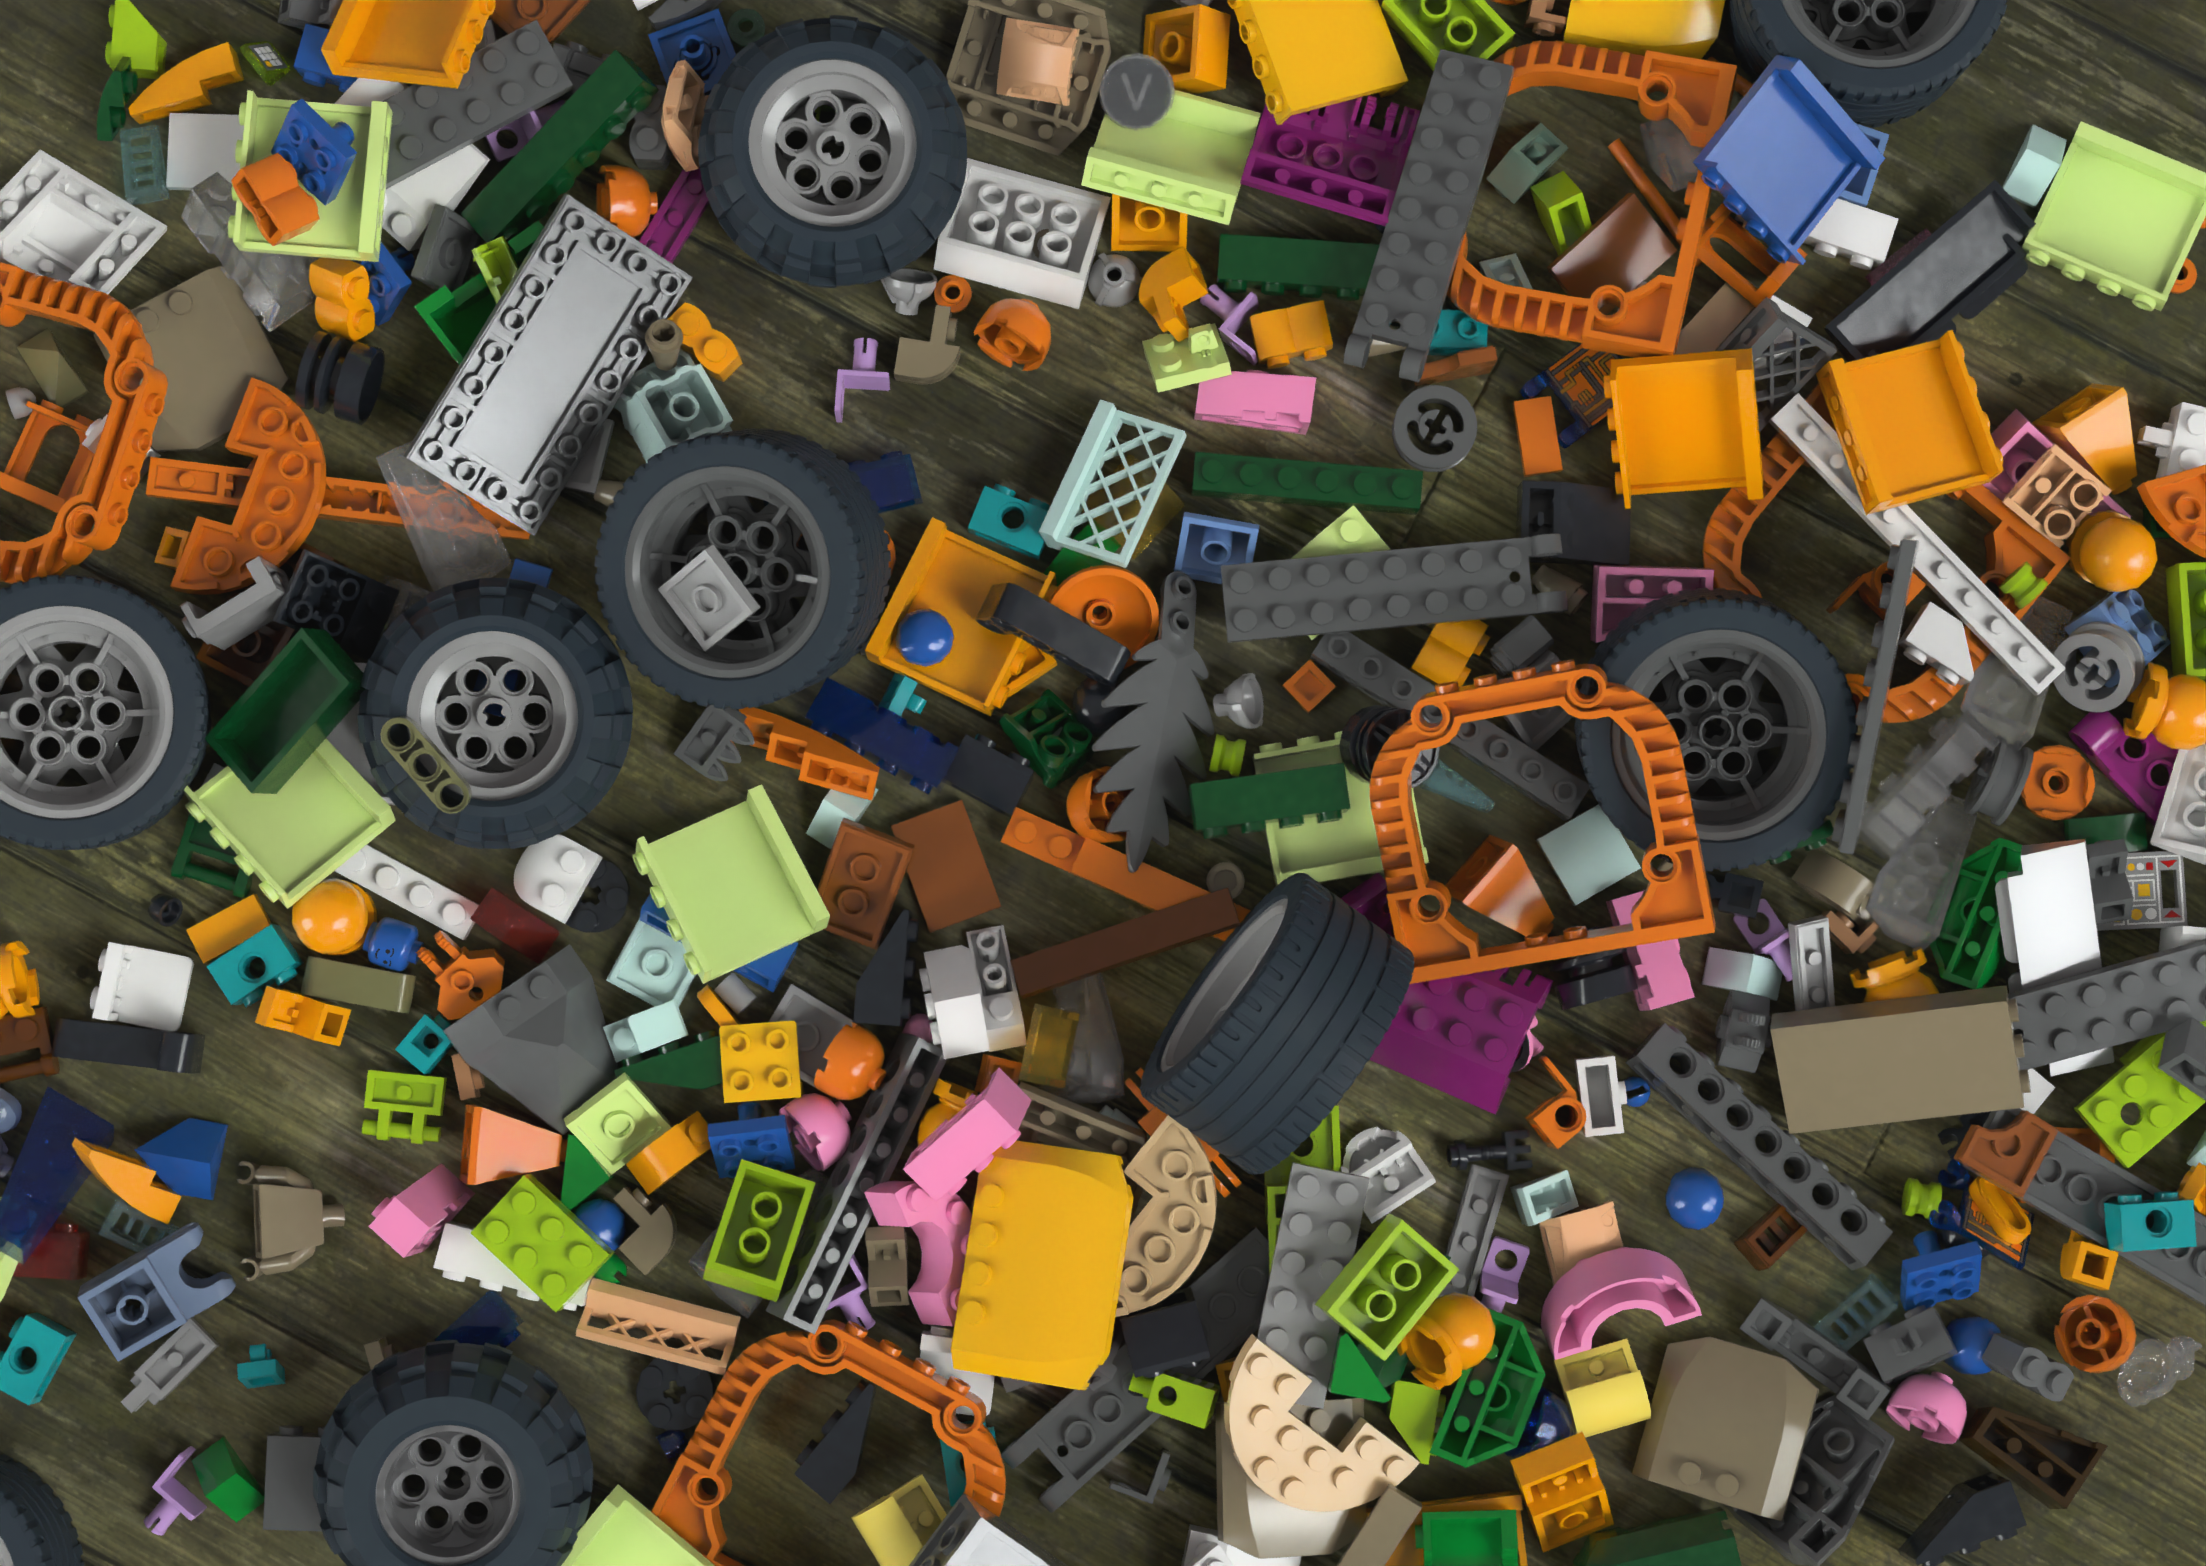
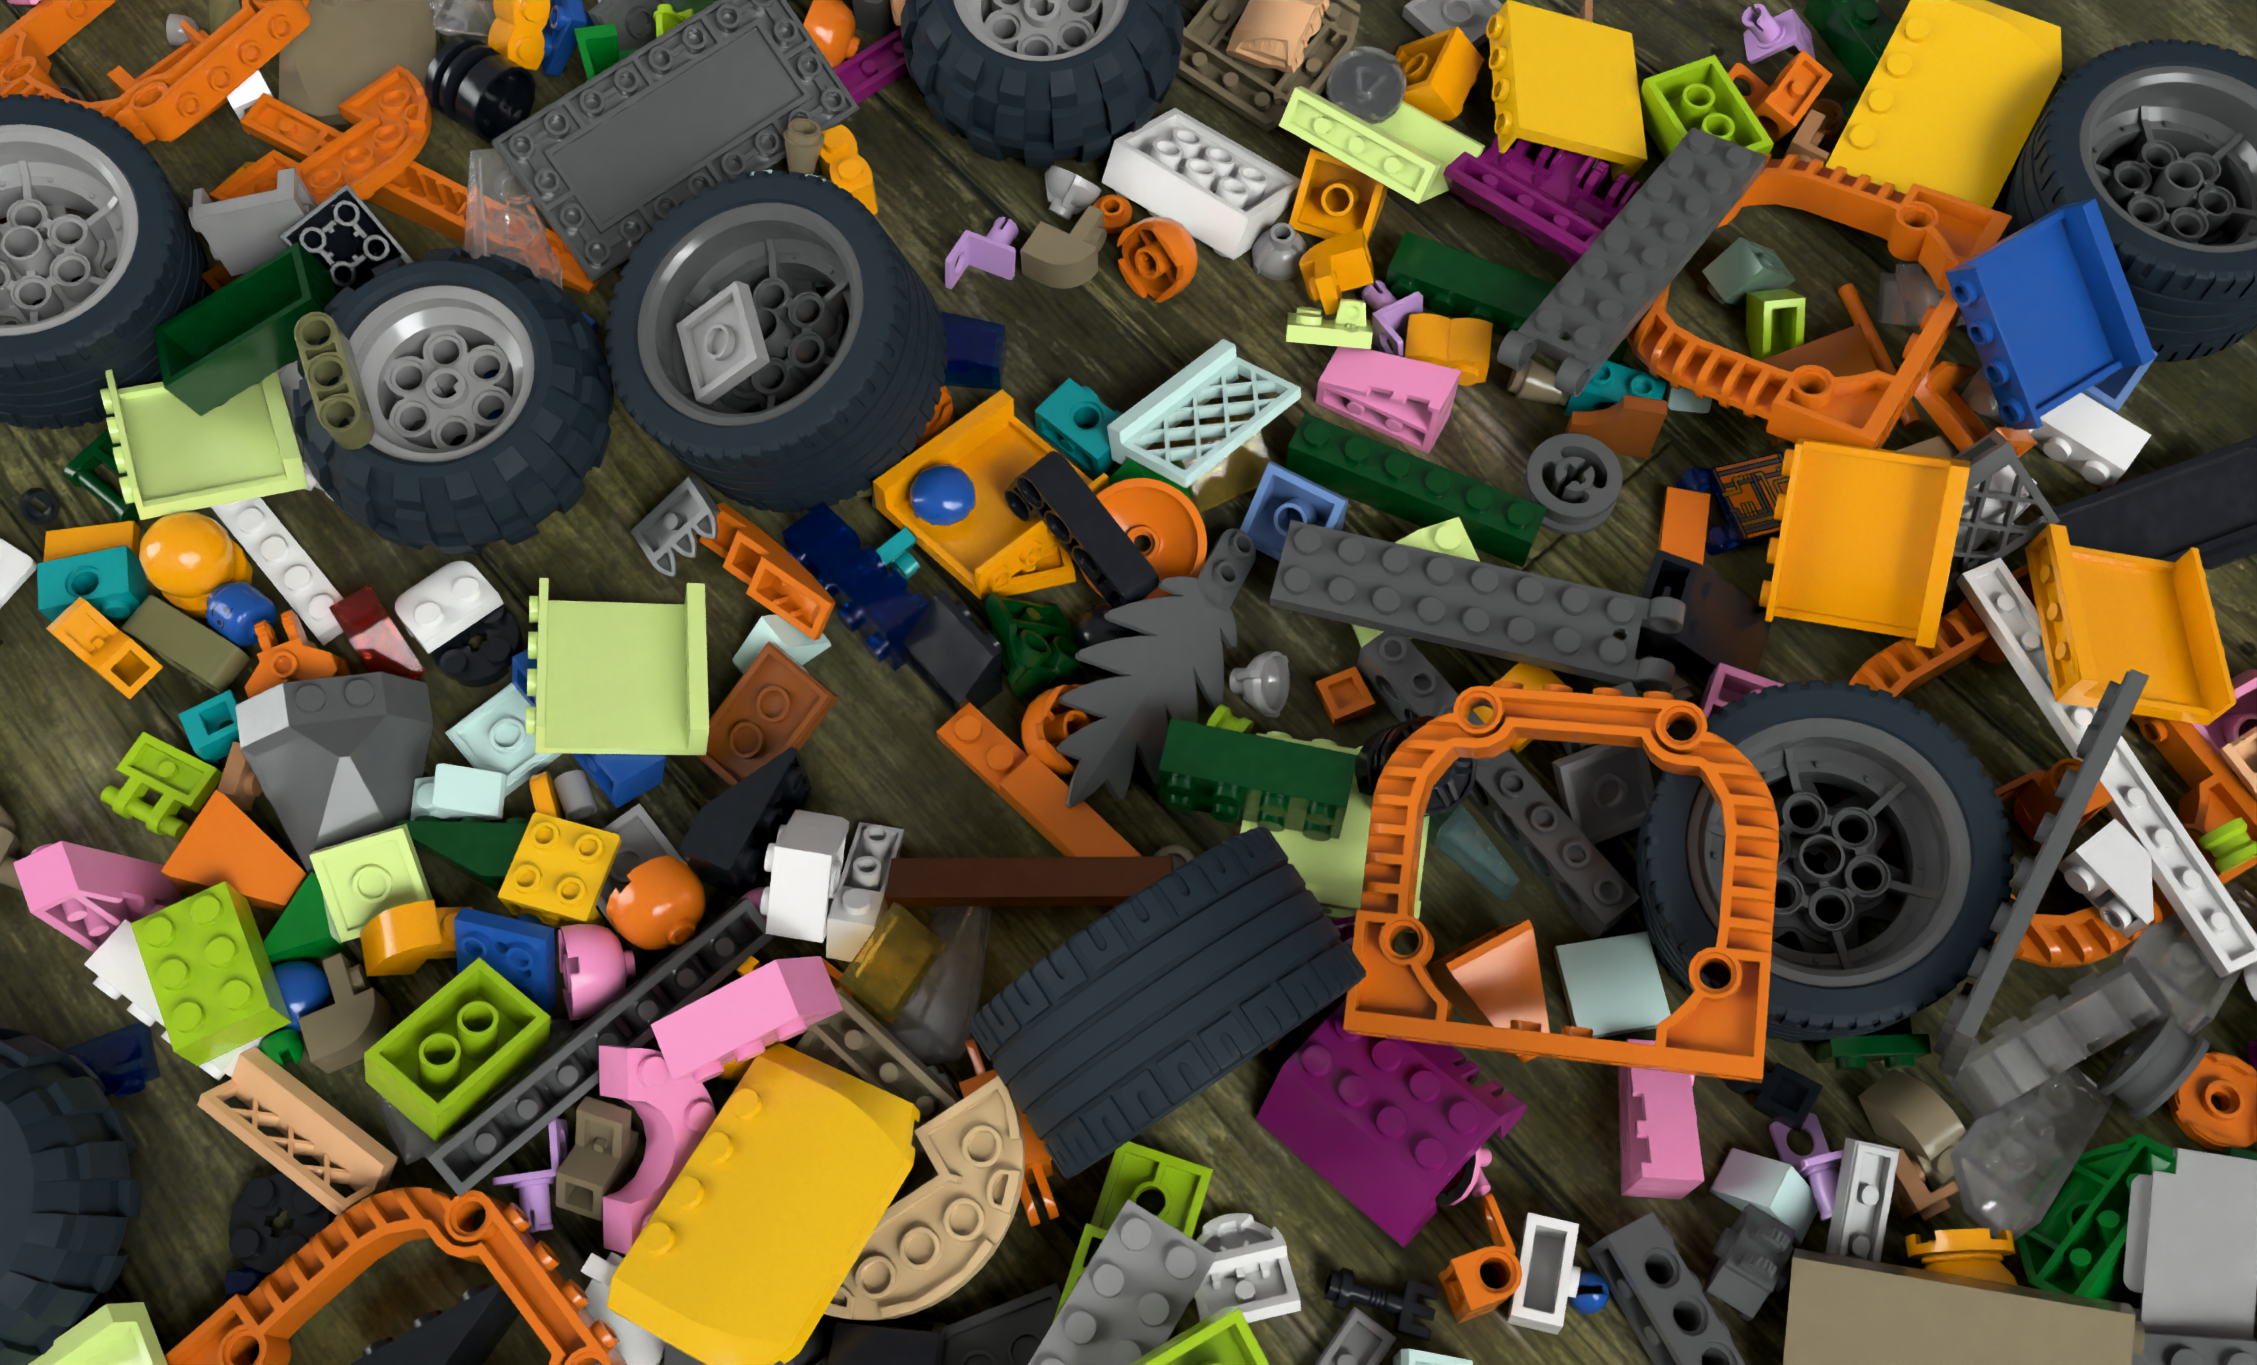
camera: 25 degrees right, 20 degrees down
dark orange tile [891,800,1002,933] -> none
black wheel [1549,926,1638,1010] -> none

